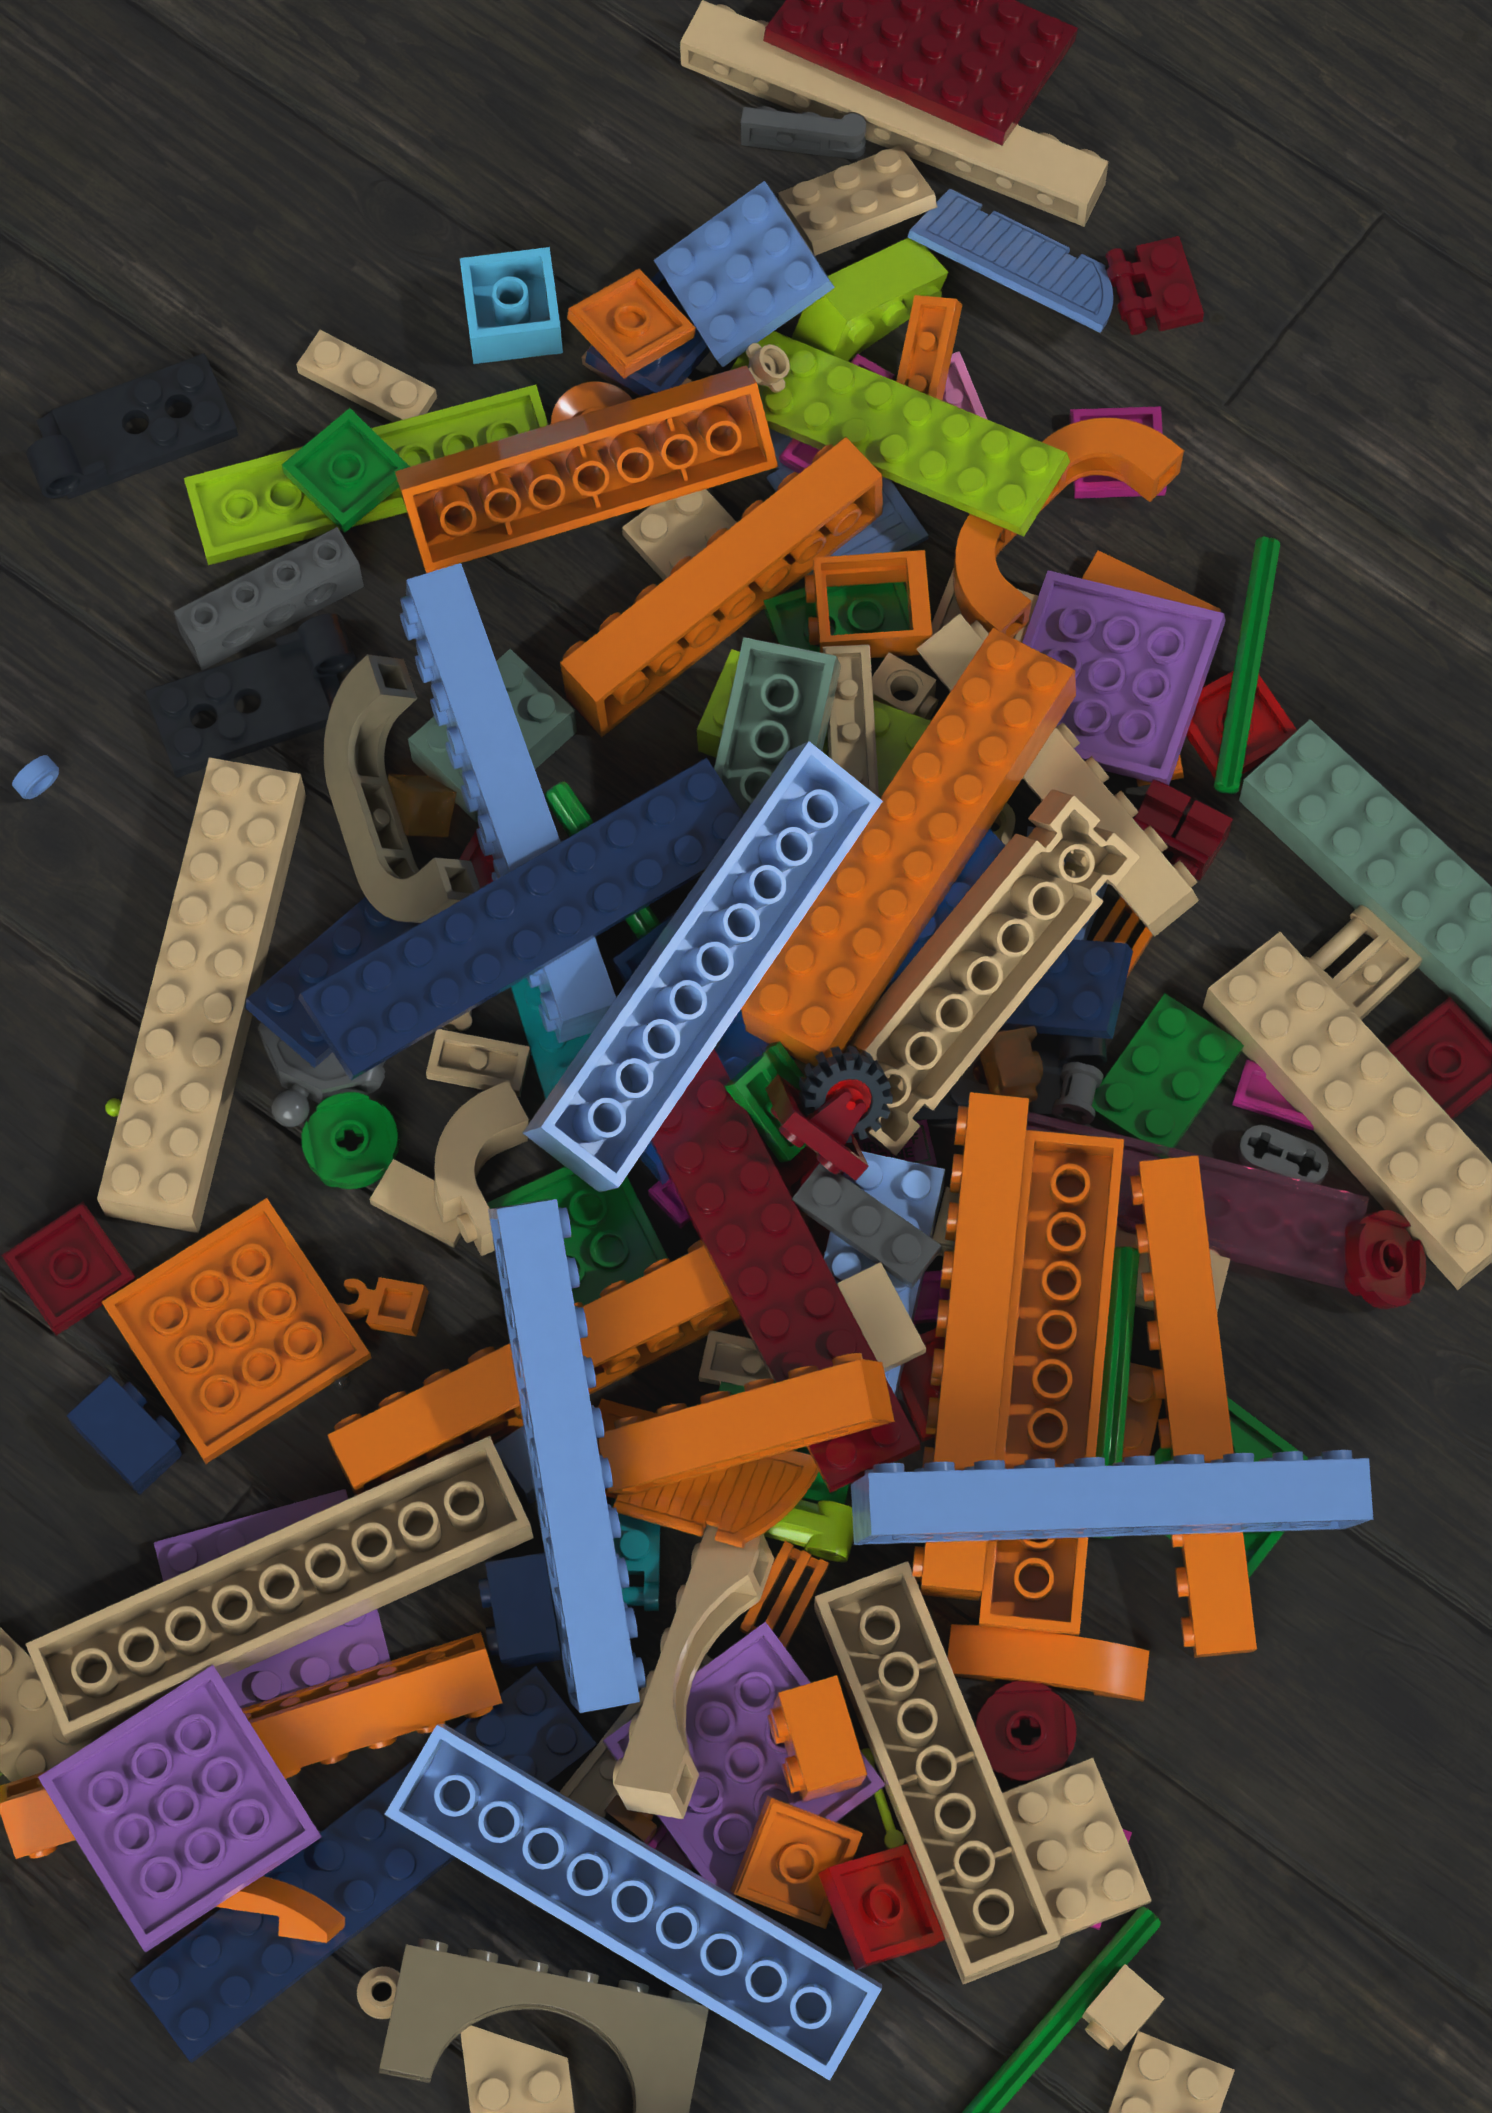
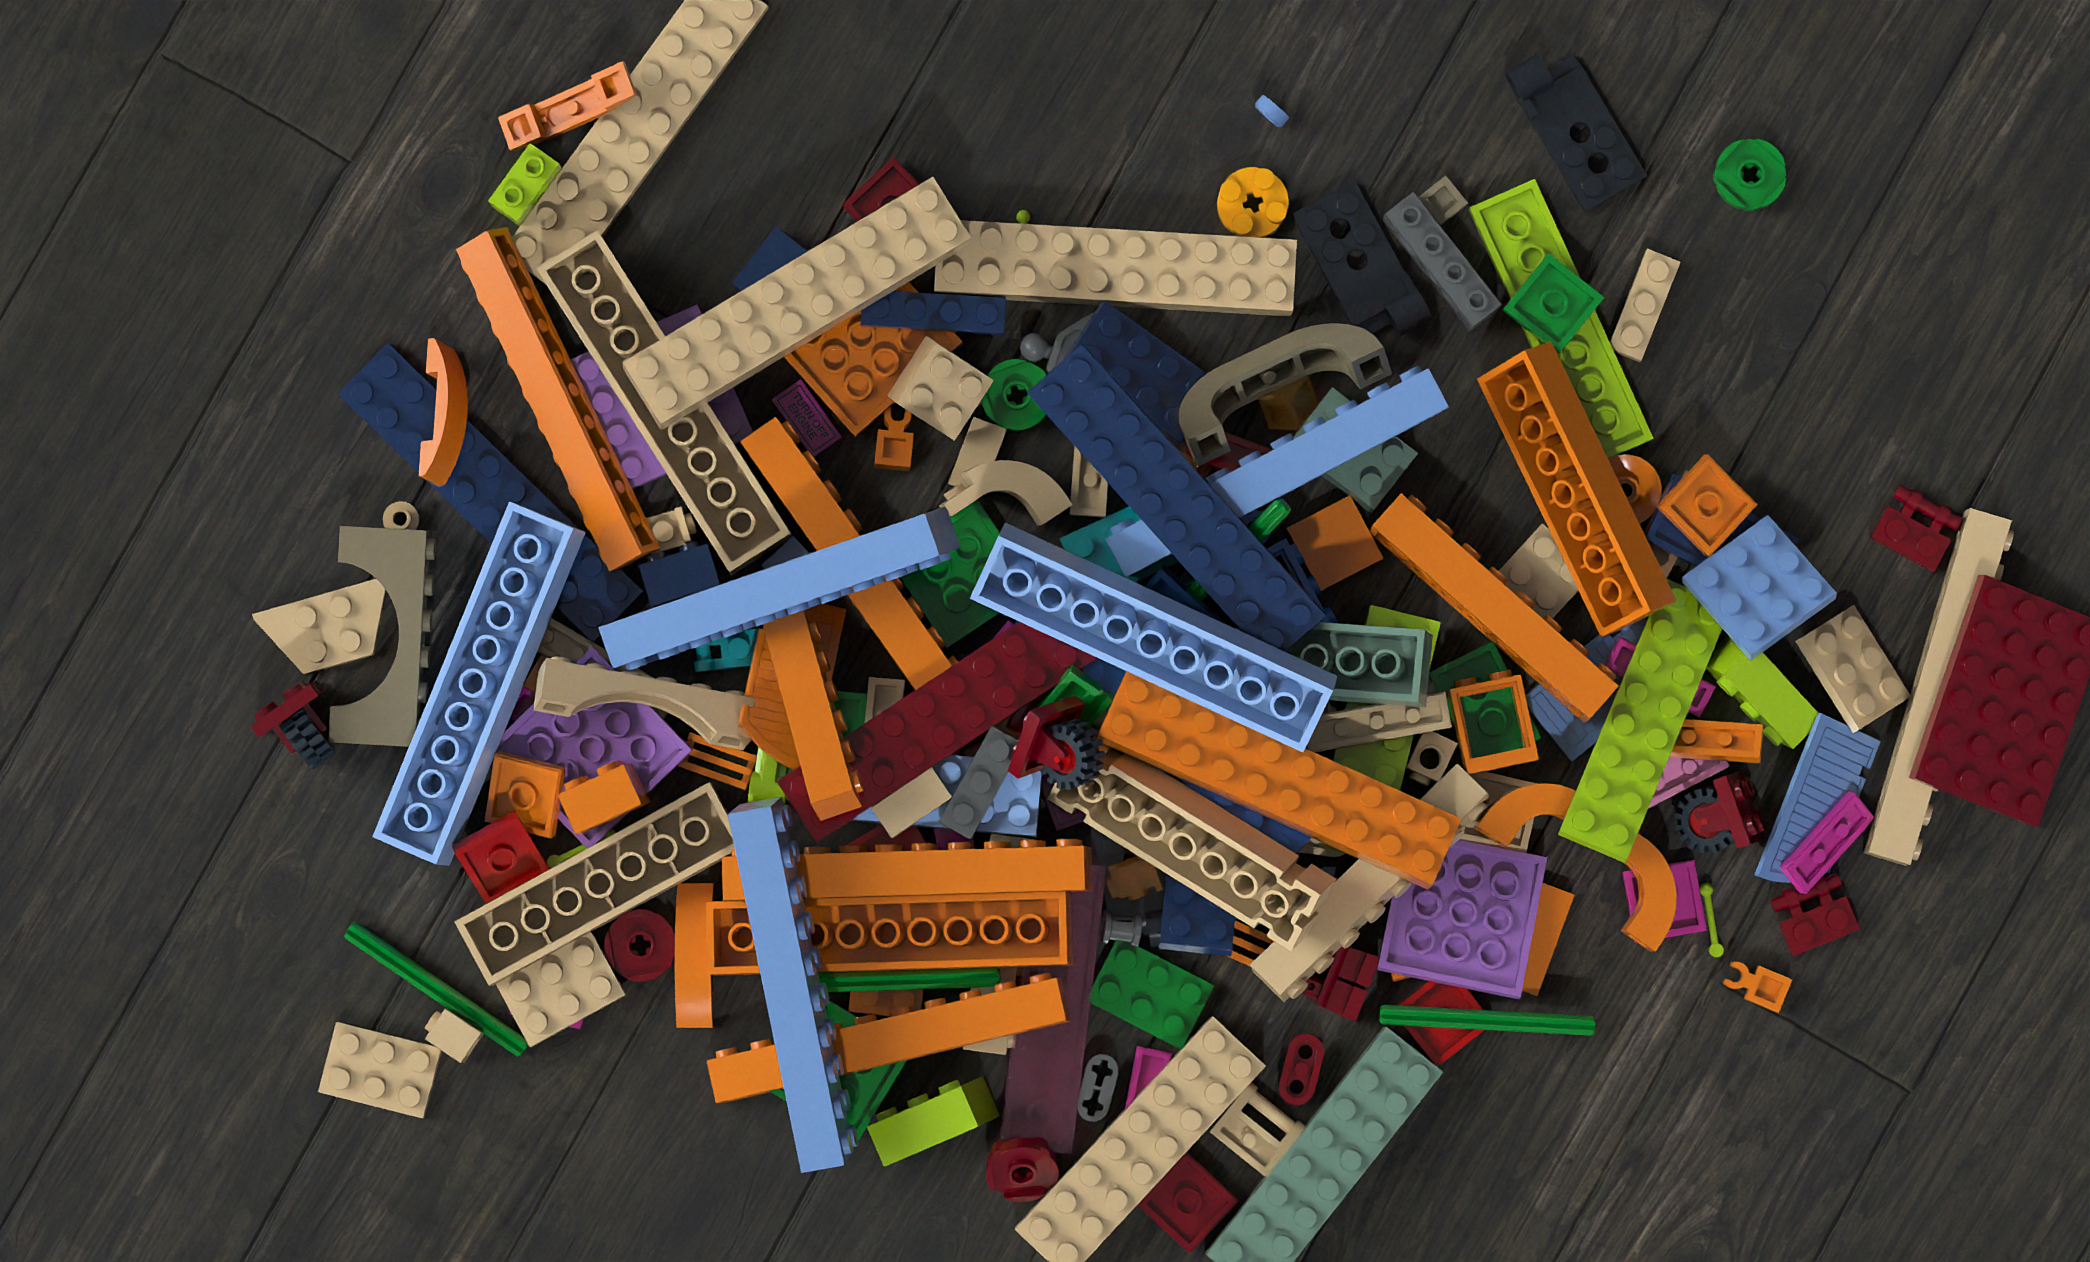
camera: 80 degrees right, 15 degrees up
medium lavender plate [38,1665,321,1952] -> none
medium azure brick [460,247,563,364] -> none
dark grey plate [741,106,866,159] -> none
tan plate [746,343,790,393] -> none
none -> tan brick [622,177,971,430]
none -> tan bracket [646,506,697,554]
none -> magenta tile [771,379,842,458]
none -> dark blue plate [860,291,1006,335]
none -> lime wedge [867,1076,1000,1167]
none -> tan brick [887,336,994,441]
none -> light orange plate [1217,167,1289,238]
none -> dark red plate [1278,1034,1324,1105]
none -> orange tile [1286,495,1383,591]
none -> dark tan plate [1418,175,1468,226]
none -> plate [1674,770,1767,853]
none -> lime hinge [1699,883,1724,957]
none -> green plate [1713,139,1786,212]
none -> orange plate [1723,962,1792,1013]
none -> dark pink tile [1779,791,1875,894]
none -> dark red plate [1869,485,1963,573]

